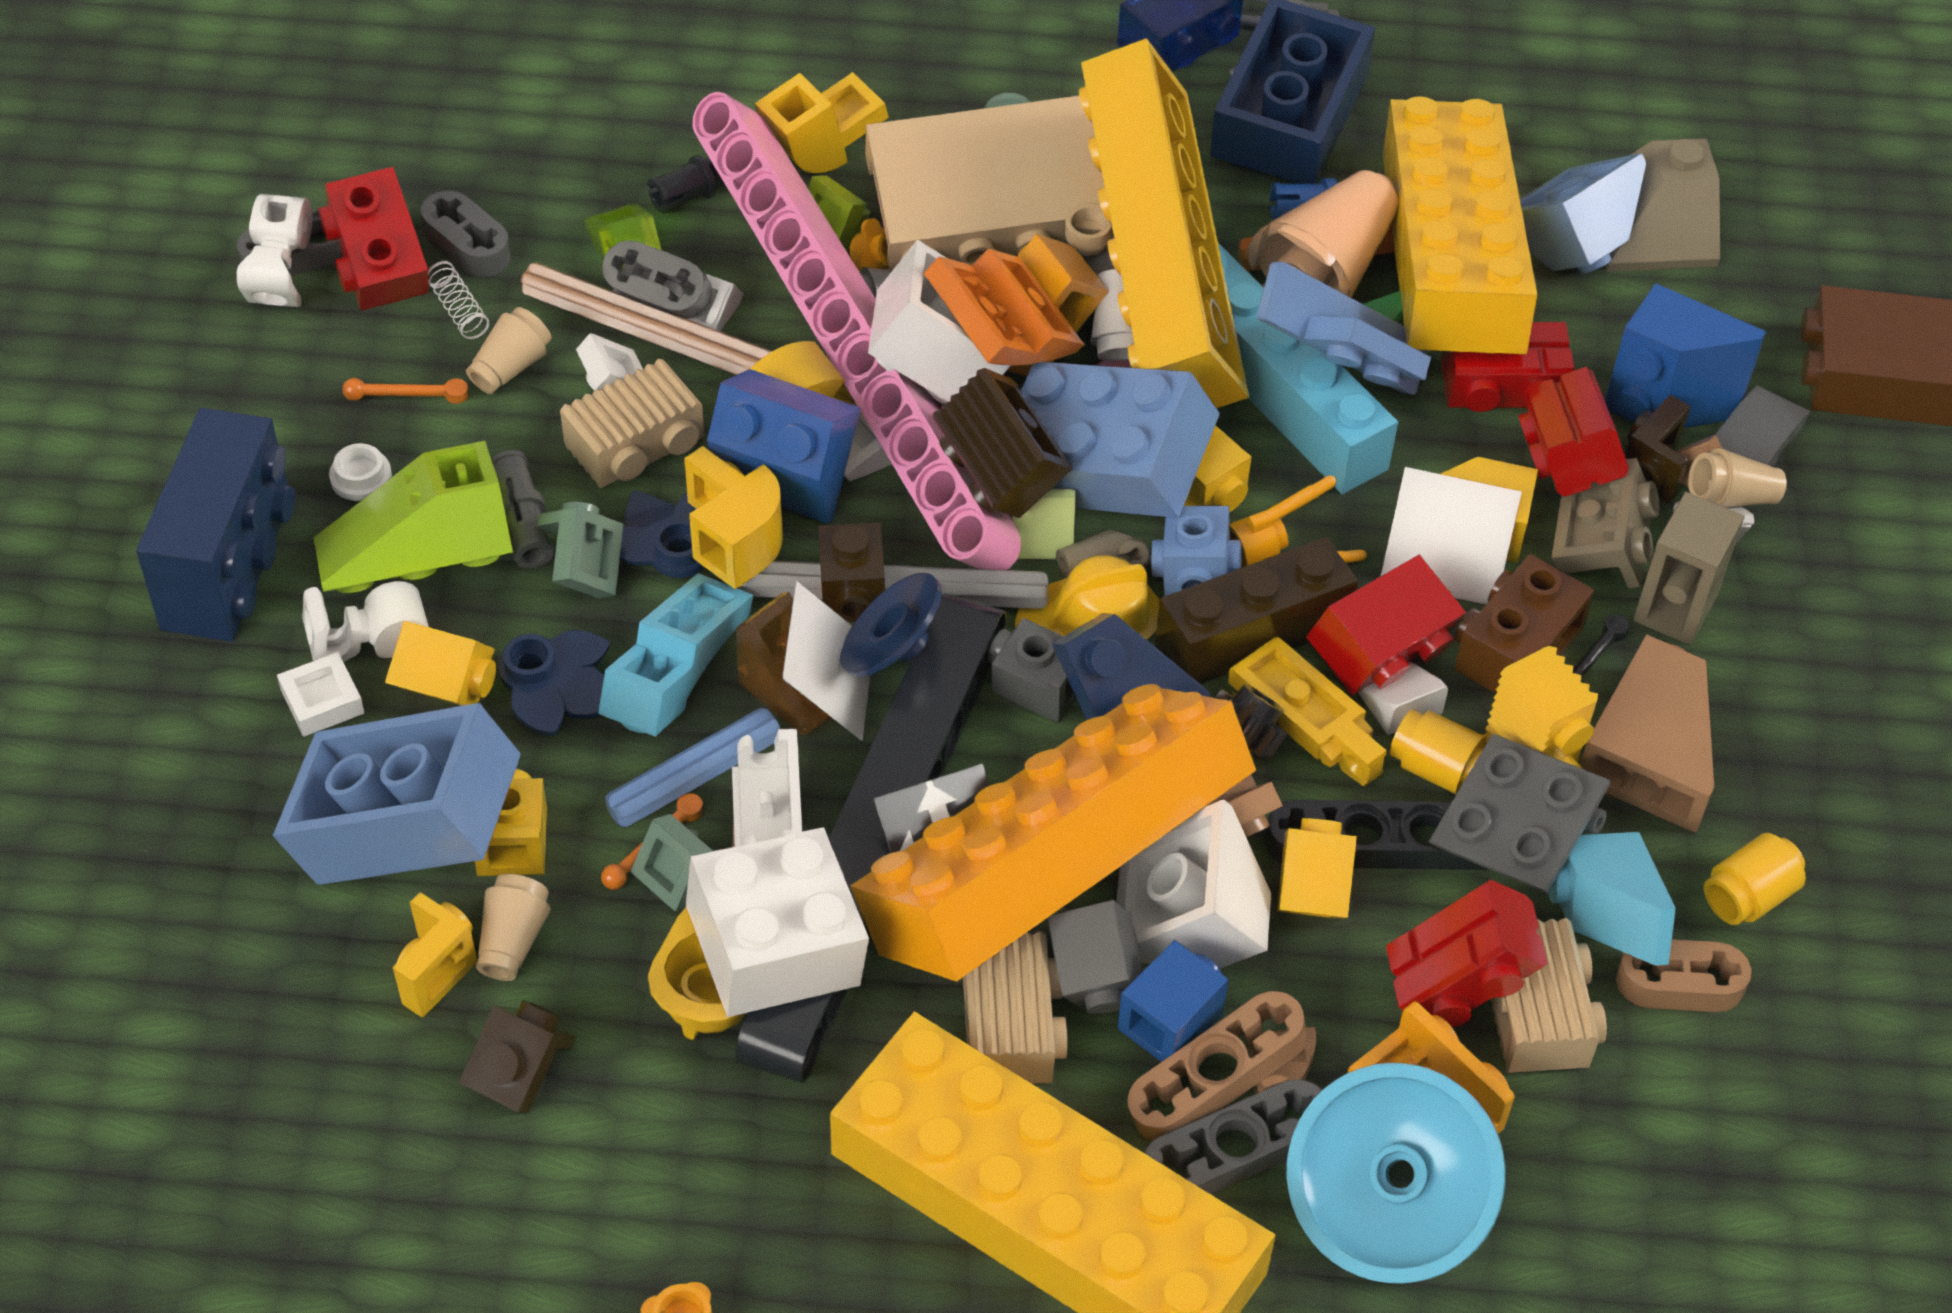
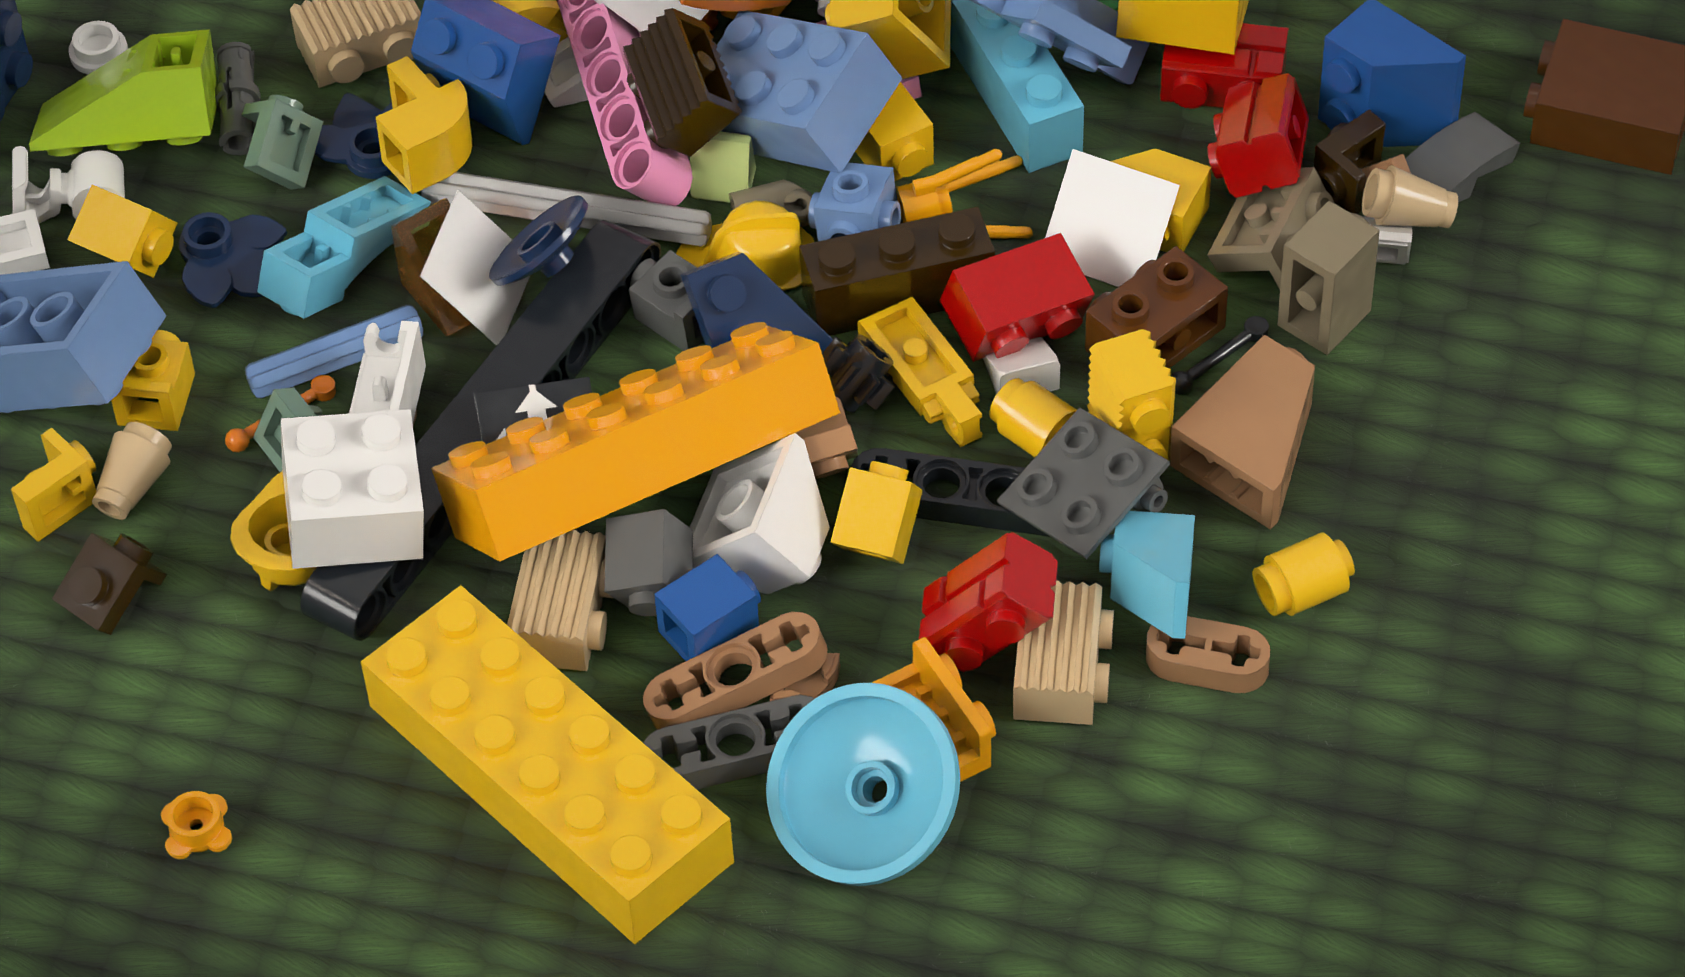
camera: 15 degrees right, 0 degrees up
dark brown bracket [818,522,885,623] -> none

